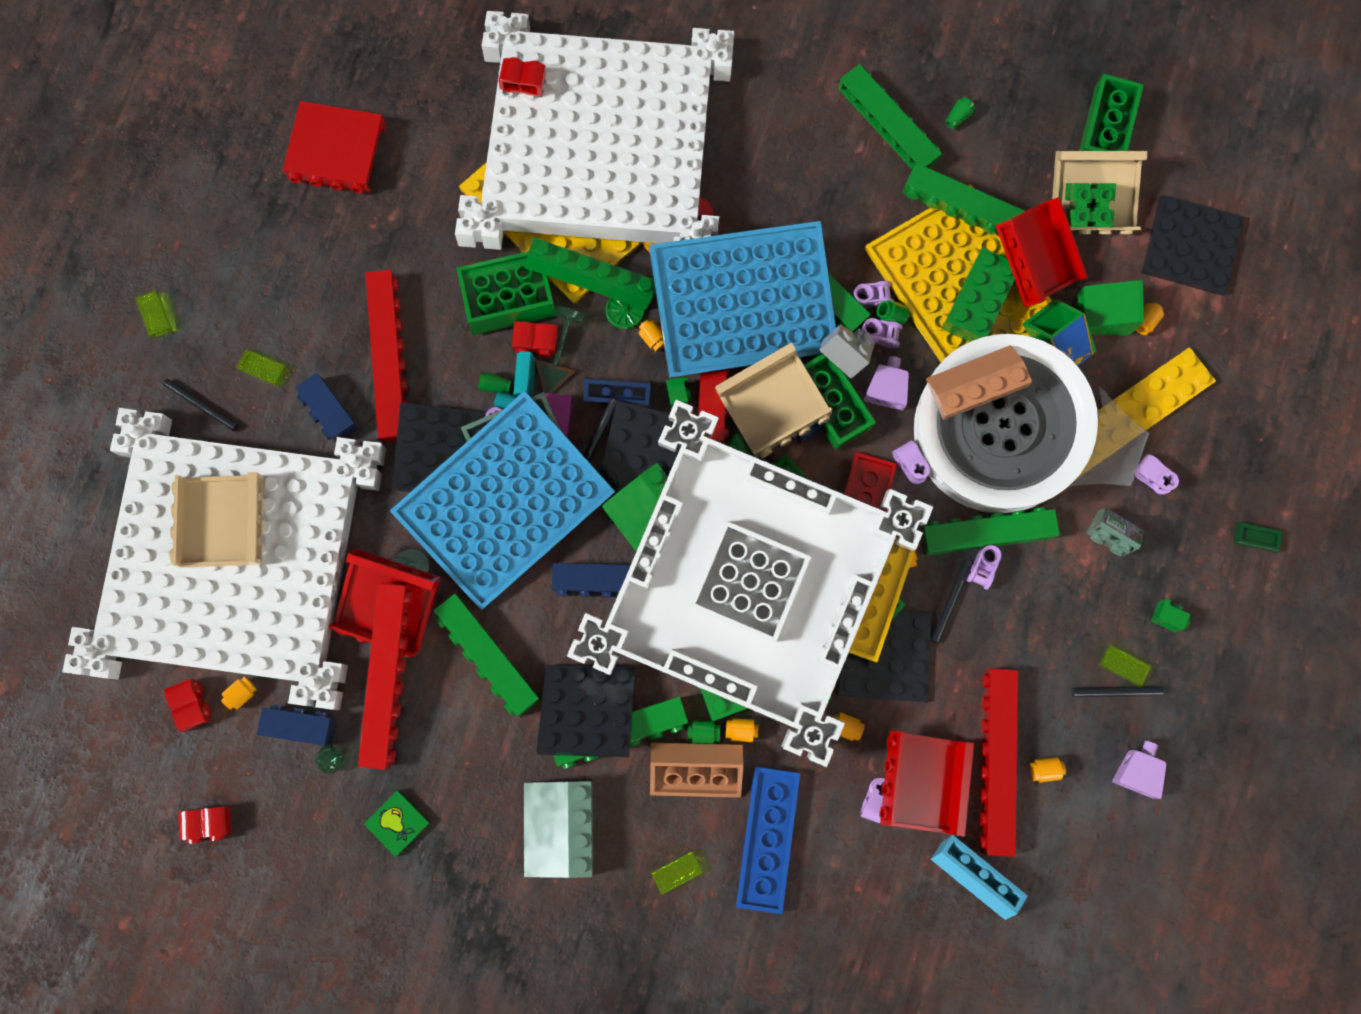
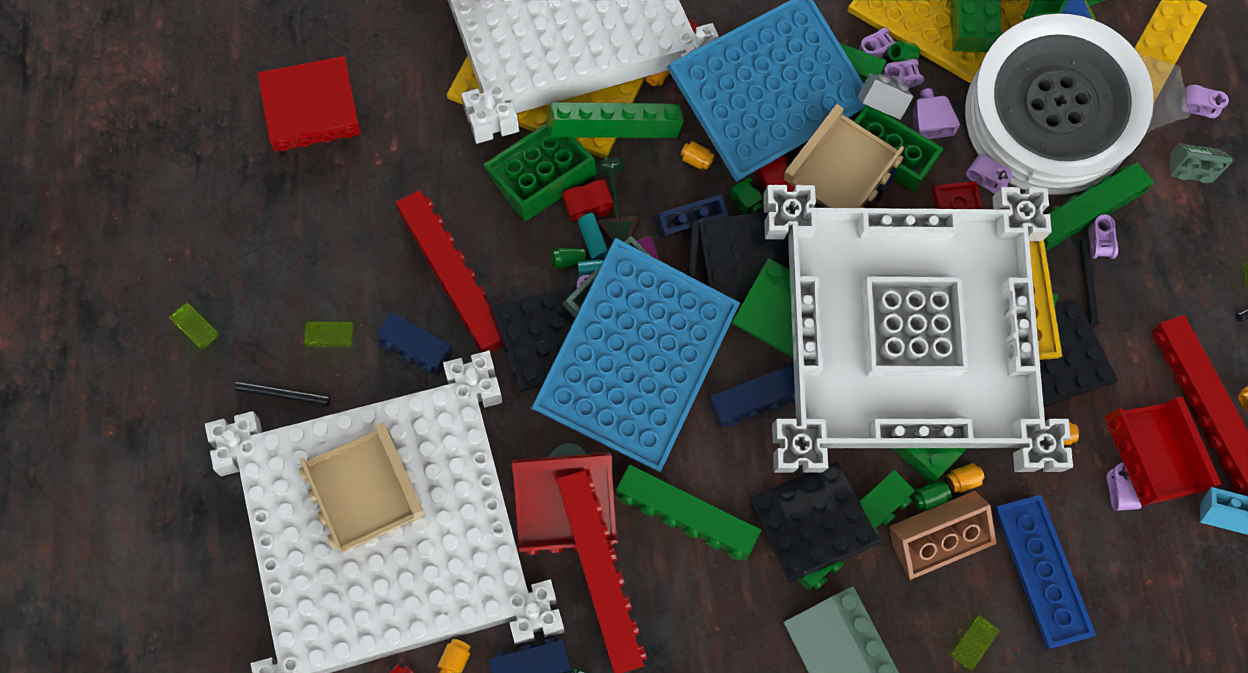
camera: 25 degrees left, 10 degrees down
green wheel [606,298,644,329] -> none
nougat slope [926,345,1032,420] -> none

